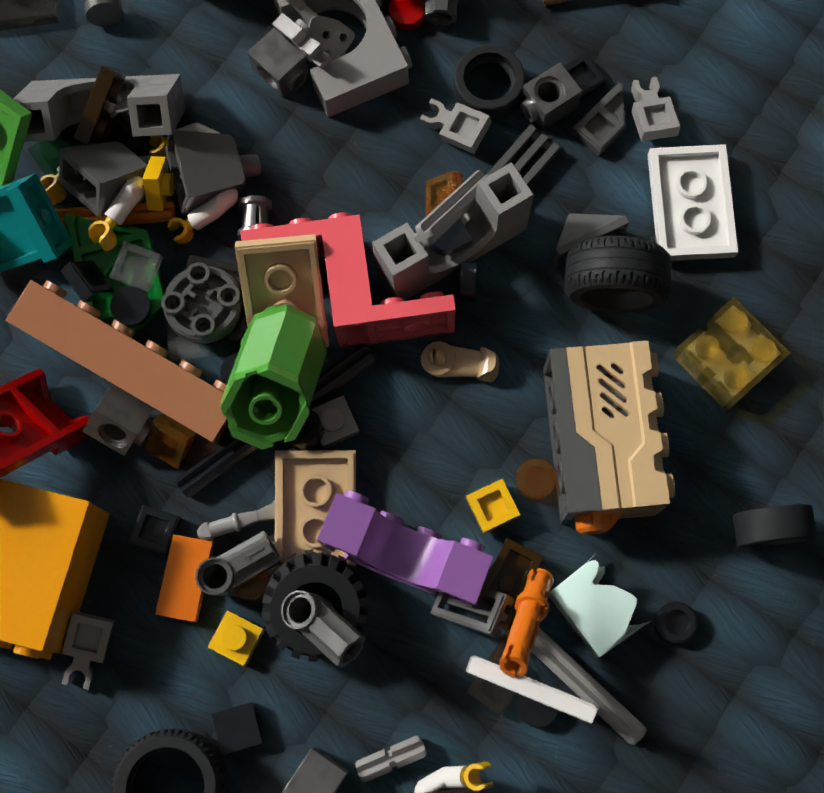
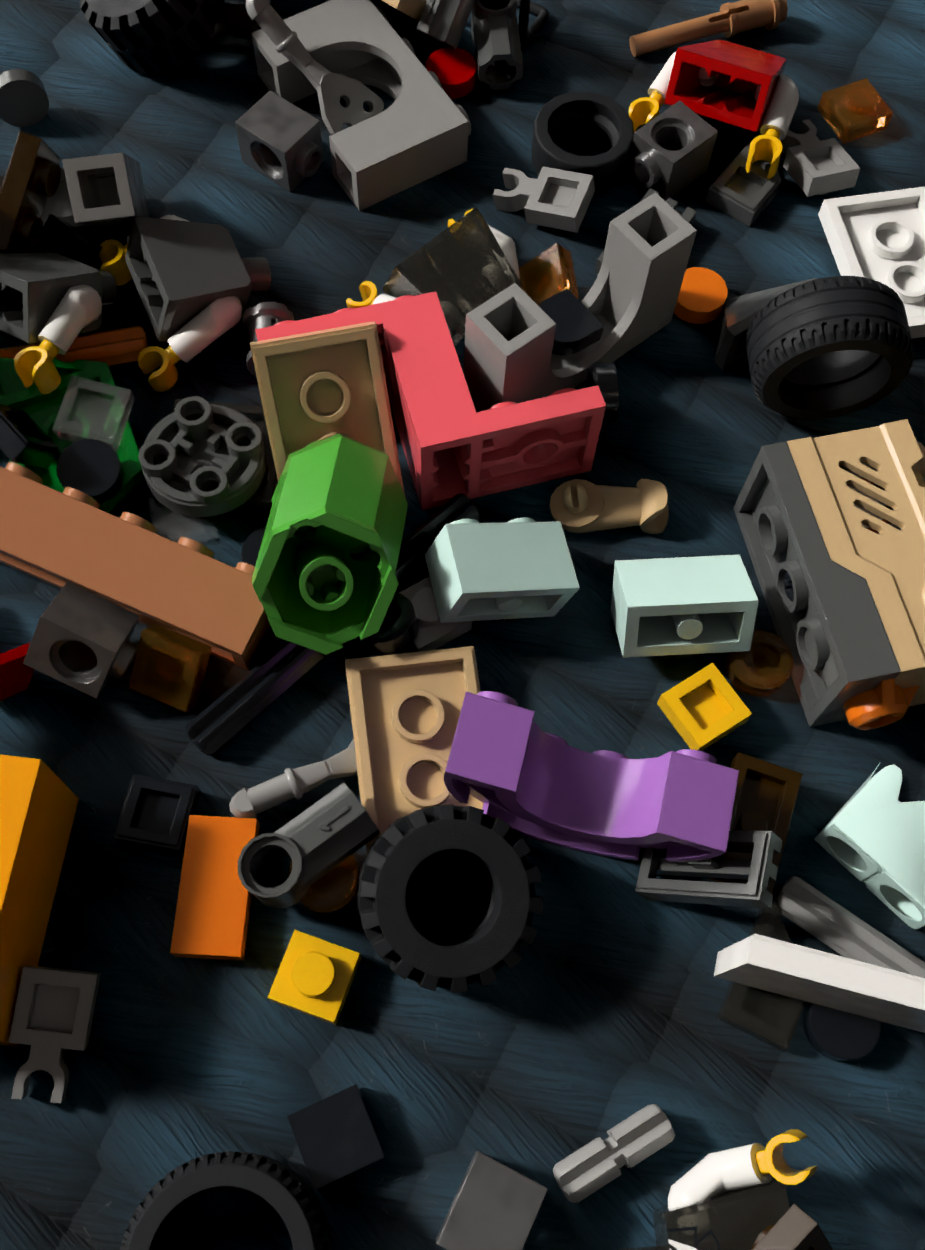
camera: 15 degrees left, 10 degrees down
yellow plate [142,156,175,211] -> none
light grey plate [272,13,332,69] -> none
dark grey piece [281,590,366,668] -> none
light grey axle [413,170,490,247] -> none
orange pin [499,568,554,677] -> none
none -> clear smoke torso [346,207,522,348]
none -> light aqua brick [425,517,580,623]
none -> light aqua brick [611,554,759,658]
none -> red torso [629,40,799,179]
none -> orange tile [674,267,728,324]
none -> clear orange plate [817,78,893,144]

